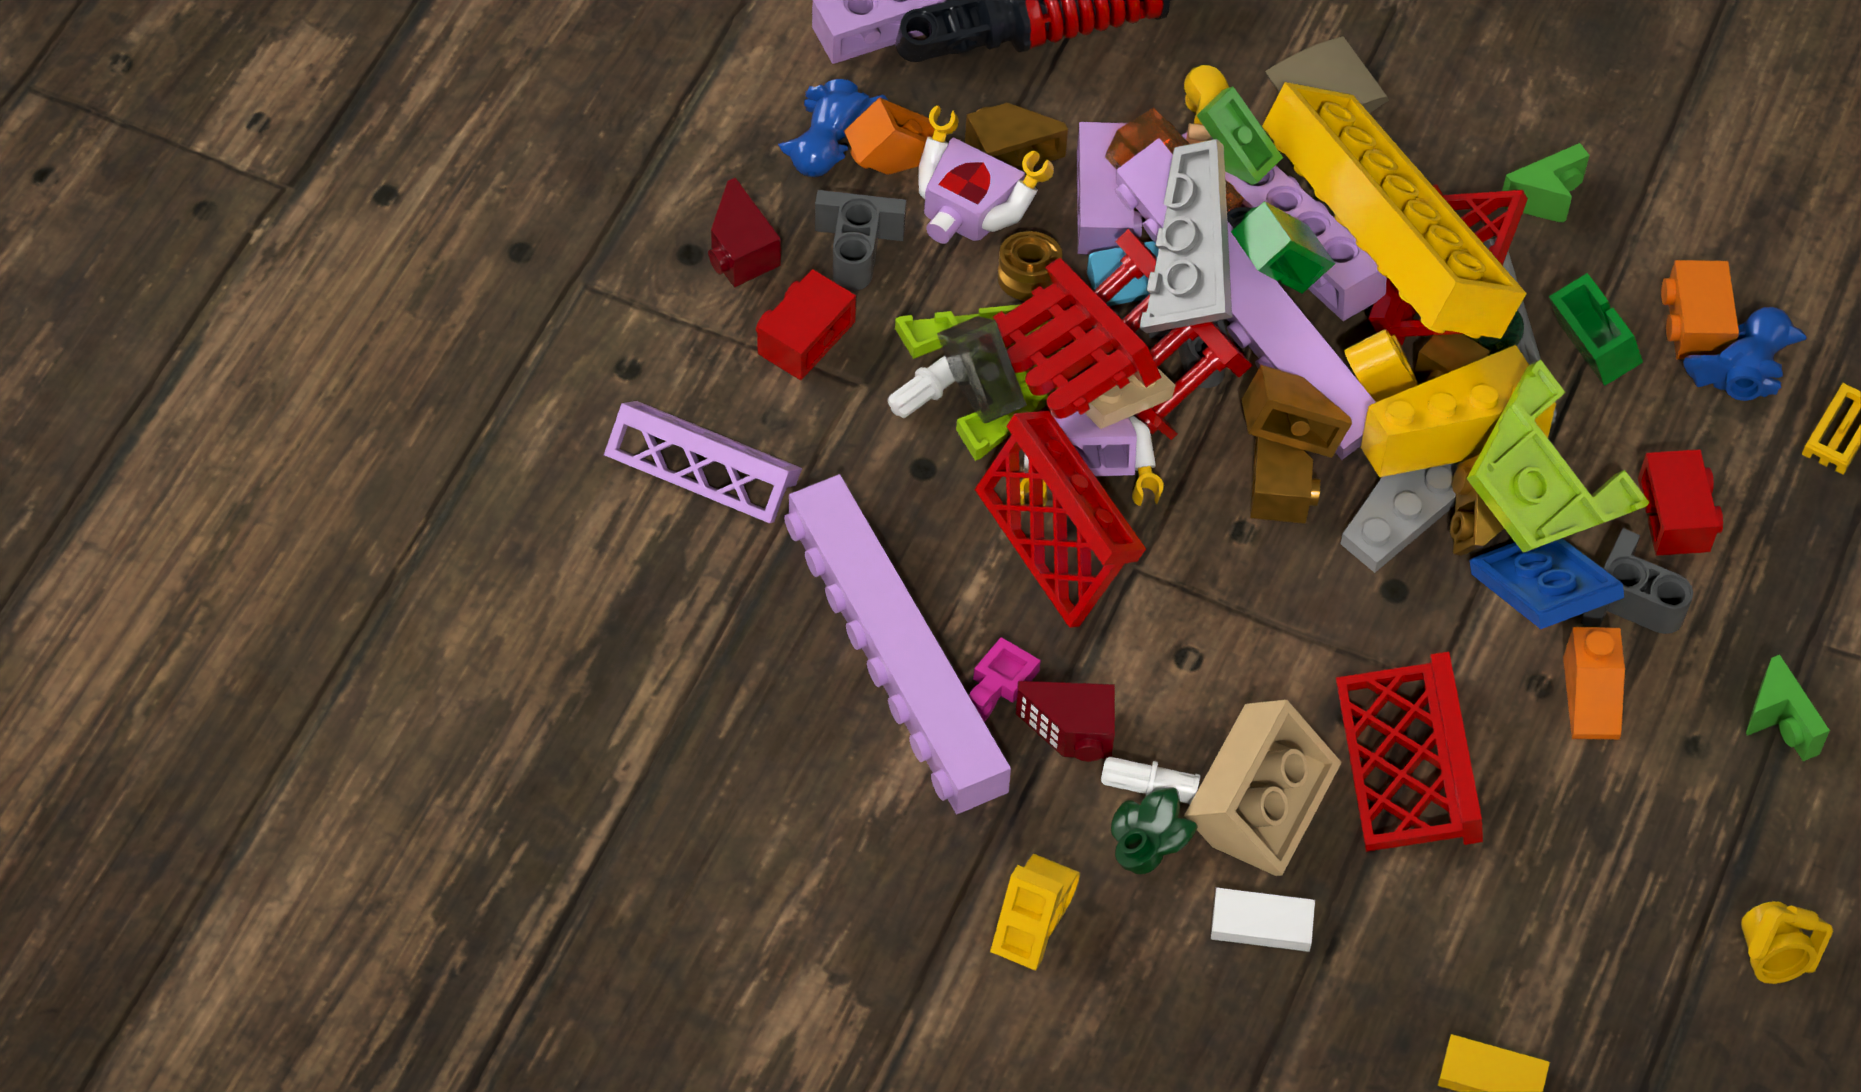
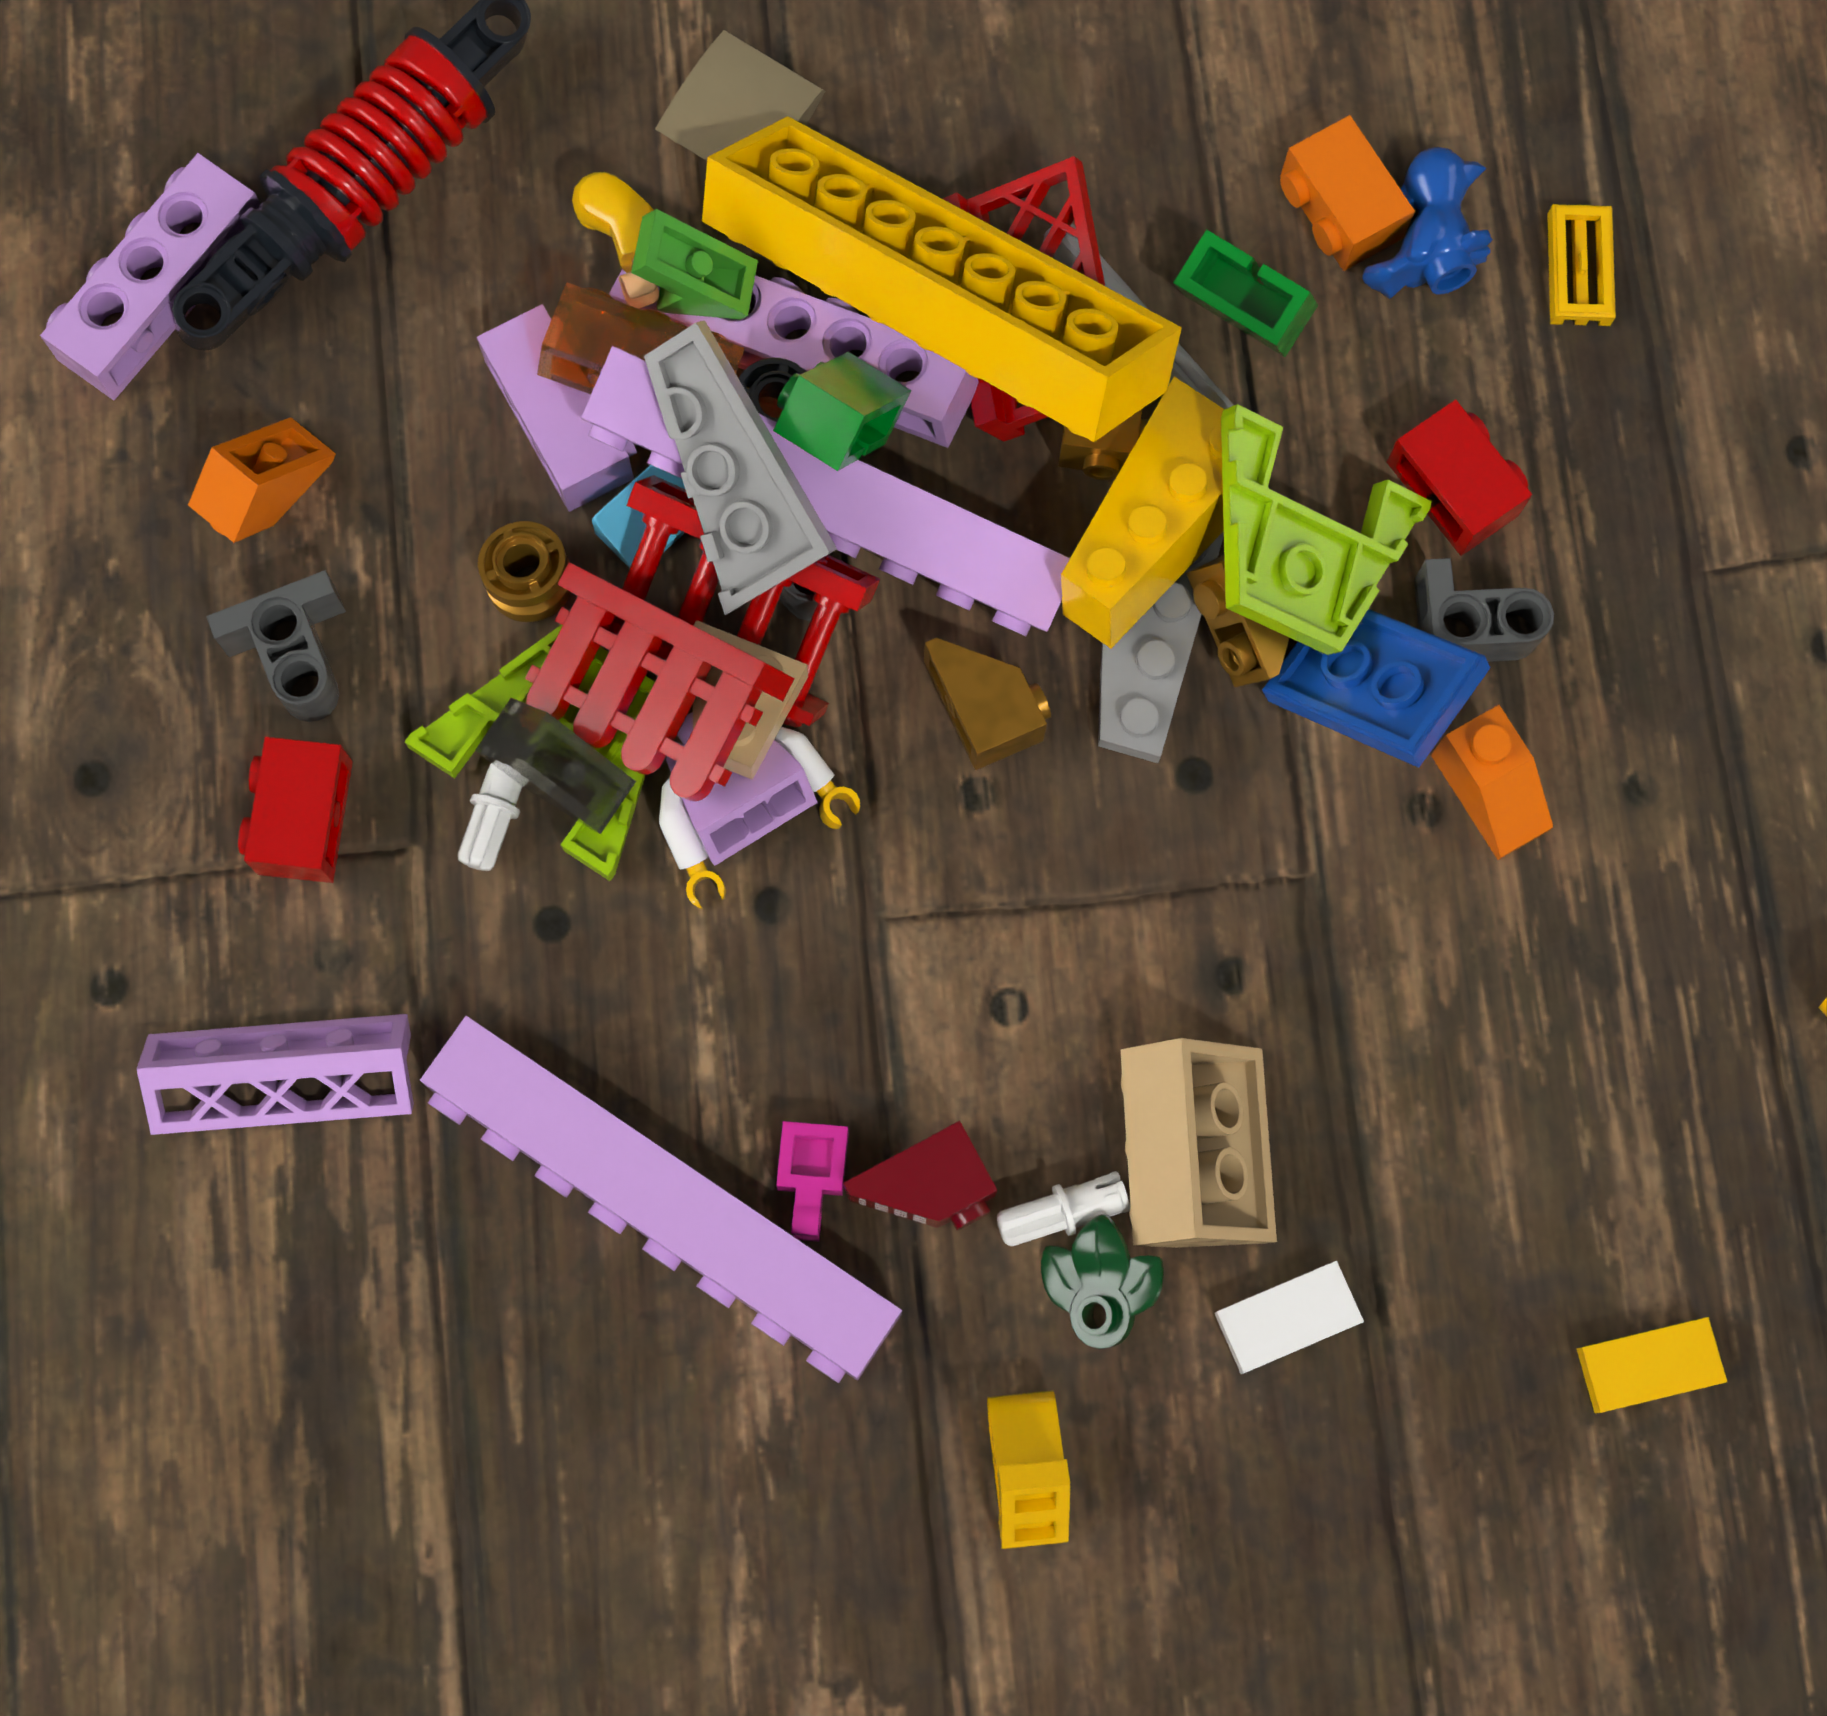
camera: 30 degrees left, 20 degrees up
dark red slope [708,178,781,288] -> none
blue animal [778,79,888,177] -> none
torso [918,106,1054,244] -> none
pearl gold slope [965,103,1068,170] -> none
red fence [974,411,1146,628] -> none
pearl gold slope [1242,365,1352,458] -> none
red fence [1336,652,1483,852] -> none
yellow tile [1344,329,1419,402] -> none
bright green slope [1502,143,1590,222] -> none
bright green slope [1746,655,1830,761] -> none

